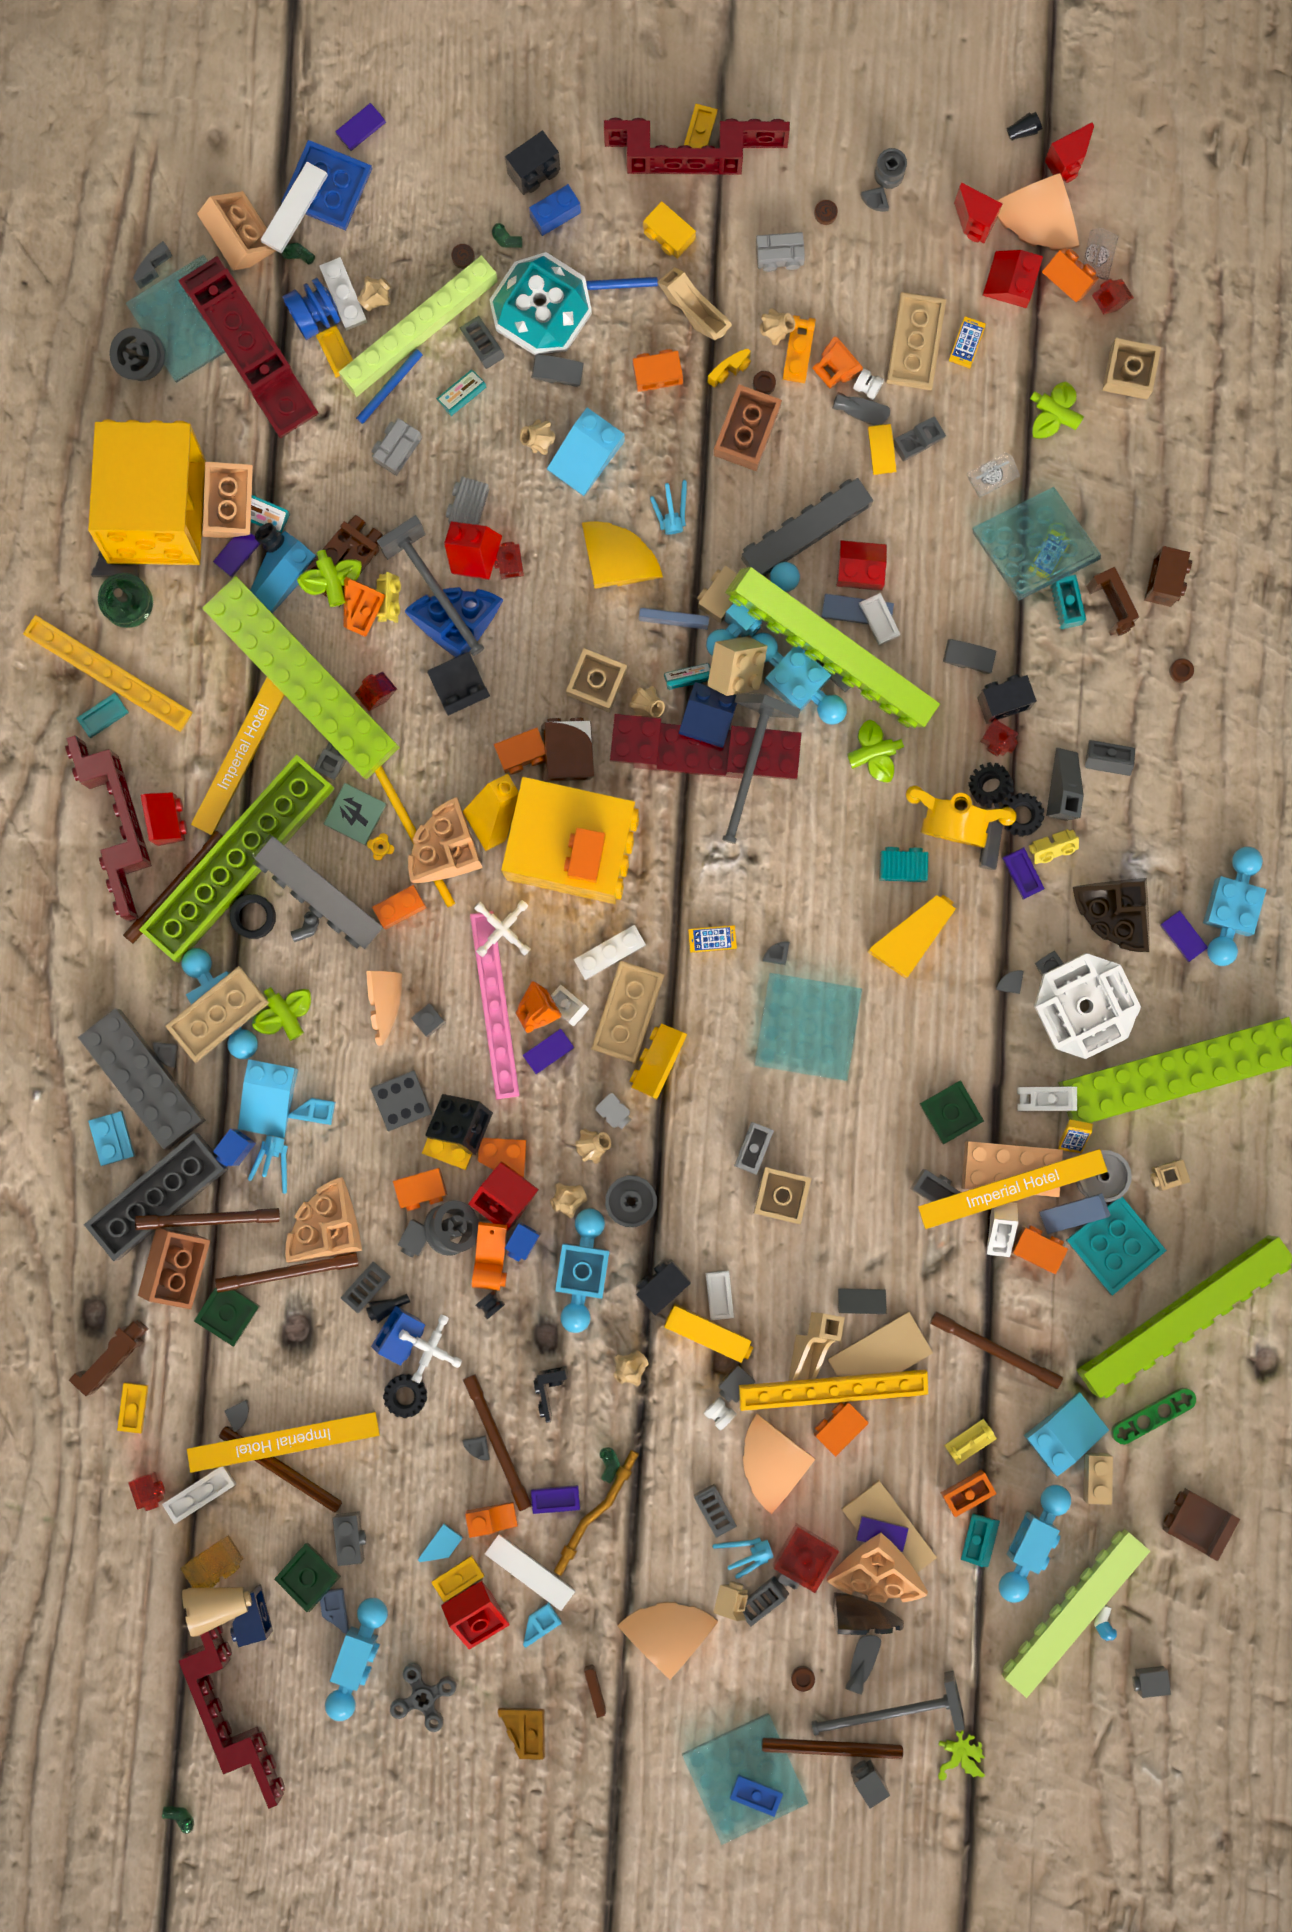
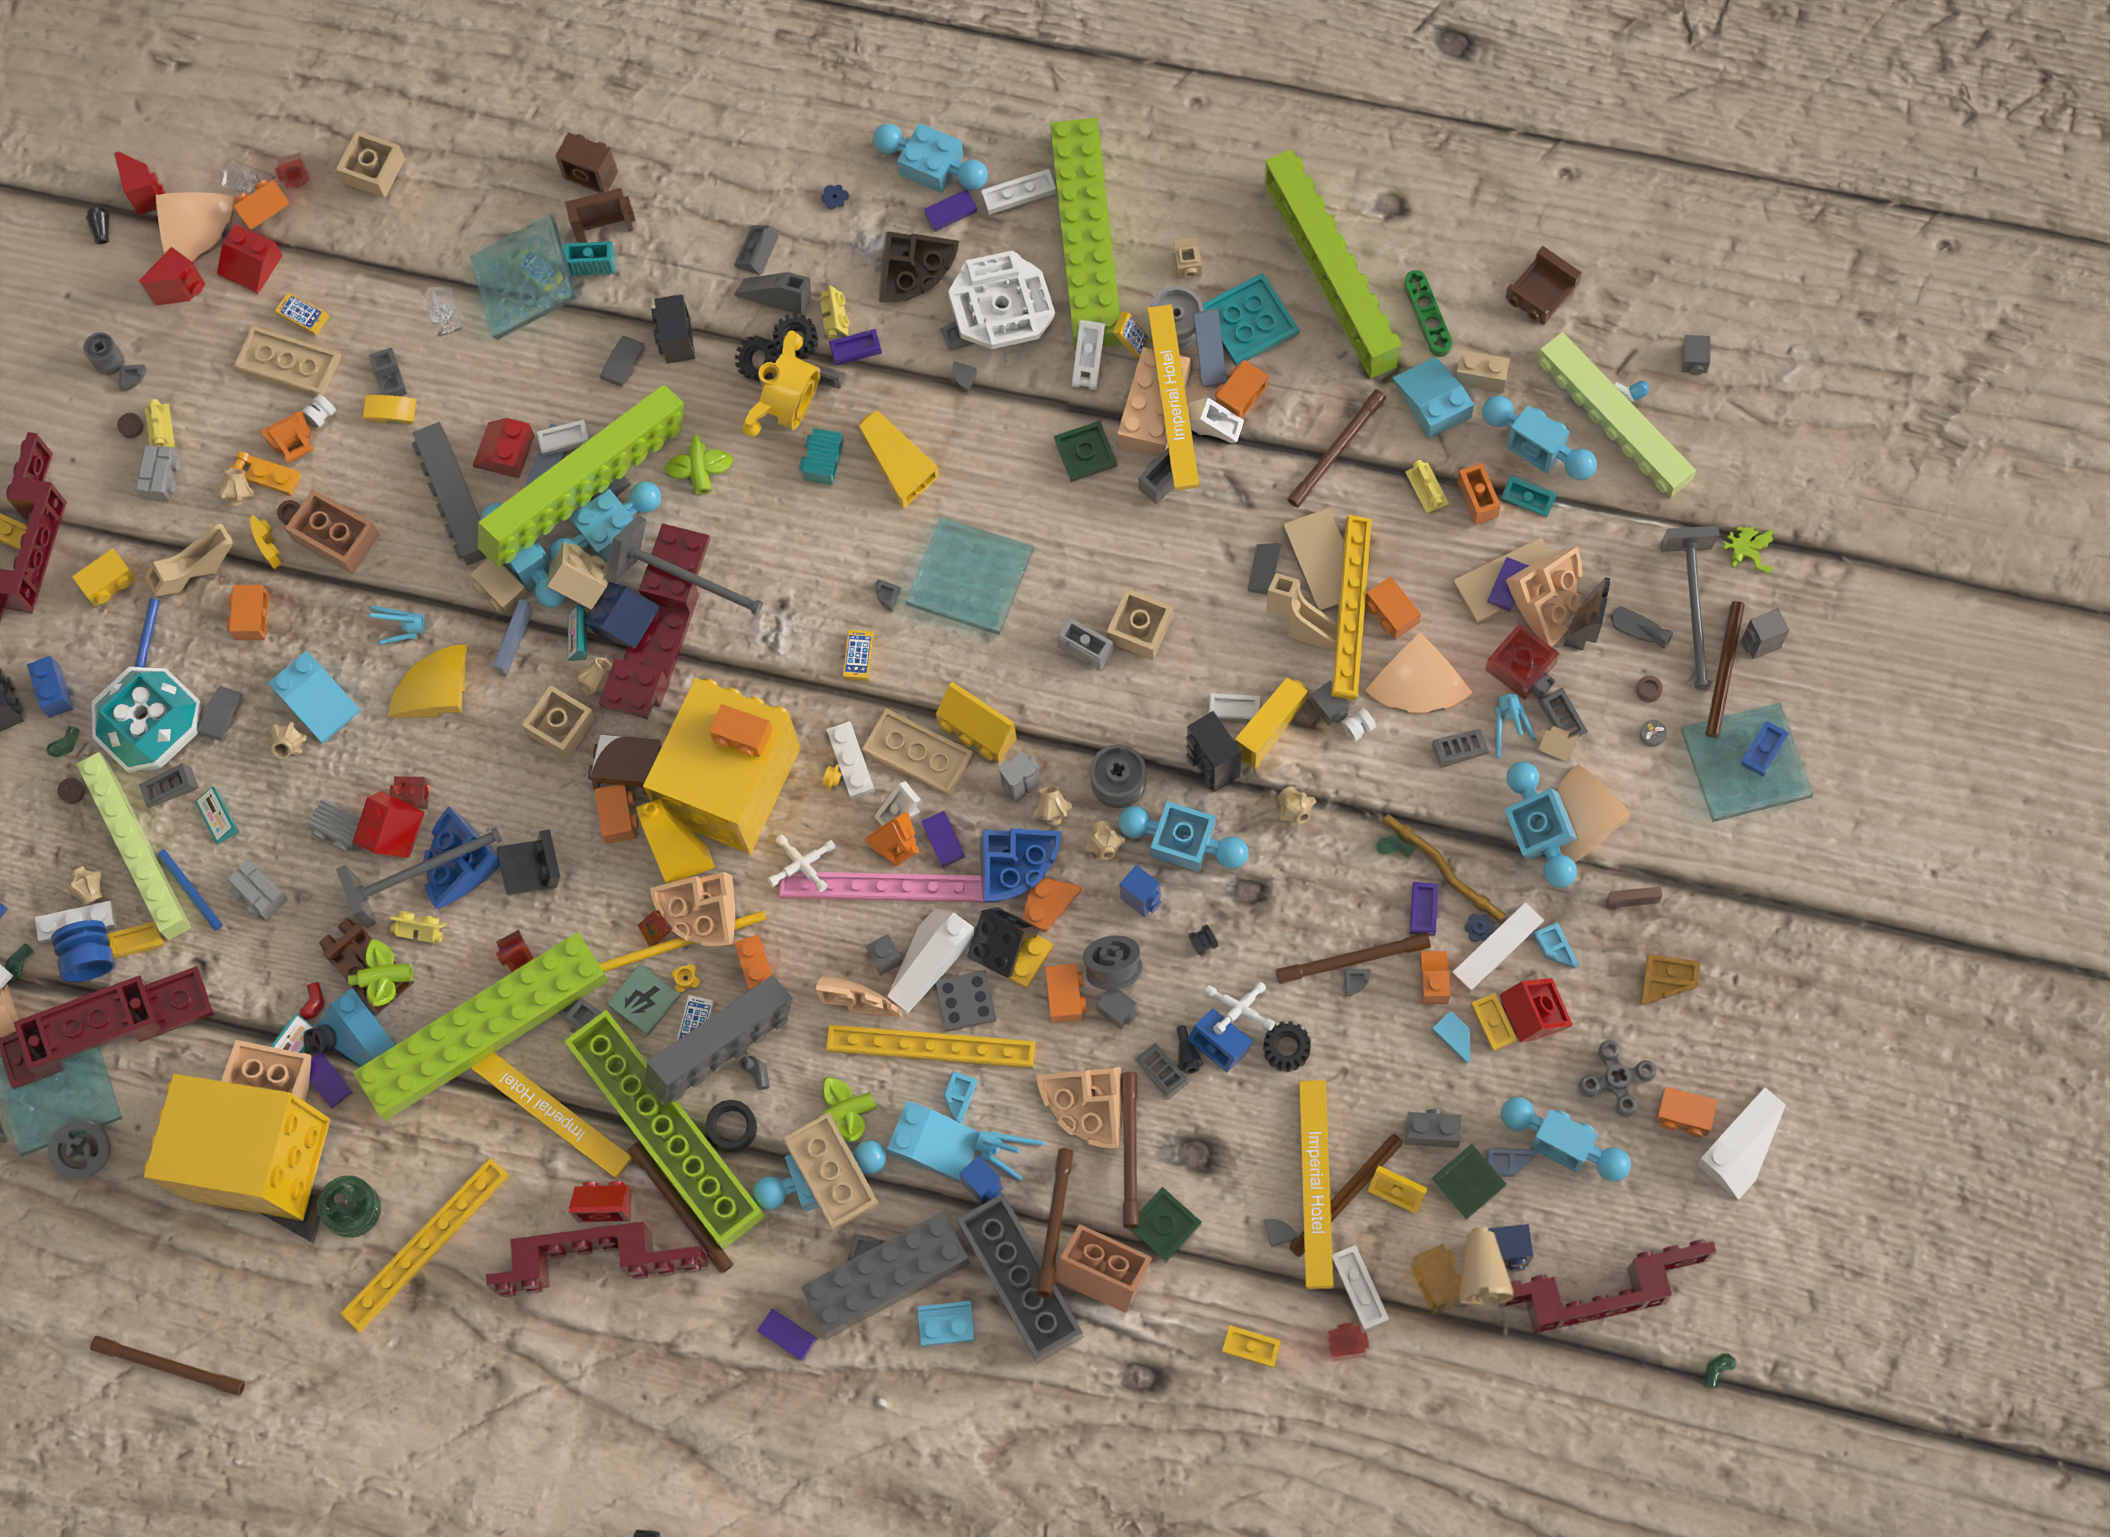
camera: 75 degrees left, 15 degrees down
reddish brown hips [68,1319,149,1396] -> none
teal tile [76,693,129,738] -> none
orange wing [343,577,385,637] -> none
red slope [468,1161,539,1231] -> none
orange door [472,1222,507,1291] -> none
black bracket [533,1366,568,1423] -> none
dark grey piece [832,392,890,425] -> none
clear red brick [980,719,1019,756] -> none
lime plant [1030,382,1084,439] -> none
reddish brown tile [1169,658,1194,683] -> none
none -> light yellow hinge [145,399,175,448]
none -> red arm [299,982,325,1020]
none -> clear red tile [637,910,671,946]
none -> tile [677,995,715,1041]
none -> dark purple tile [757,1308,817,1361]
none -> dark blue plant [821,185,849,209]
none -> yellow plate [822,765,842,792]
none -> yellow tile [826,1025,1036,1069]
none -> white wedge [887,908,974,1014]
none -> blue brick [980,828,1061,902]
none -> white plate [981,169,1057,215]
none -> yellow plate [1368,1166,1428,1214]
none -> dark blue plant [1464,914,1495,942]
none -> medium azure brick [1504,761,1577,888]
none -> tile [1640,720,1667,747]
none -> orange brick [1655,1086,1718,1138]
none -> white wedge [1697,1088,1786,1200]

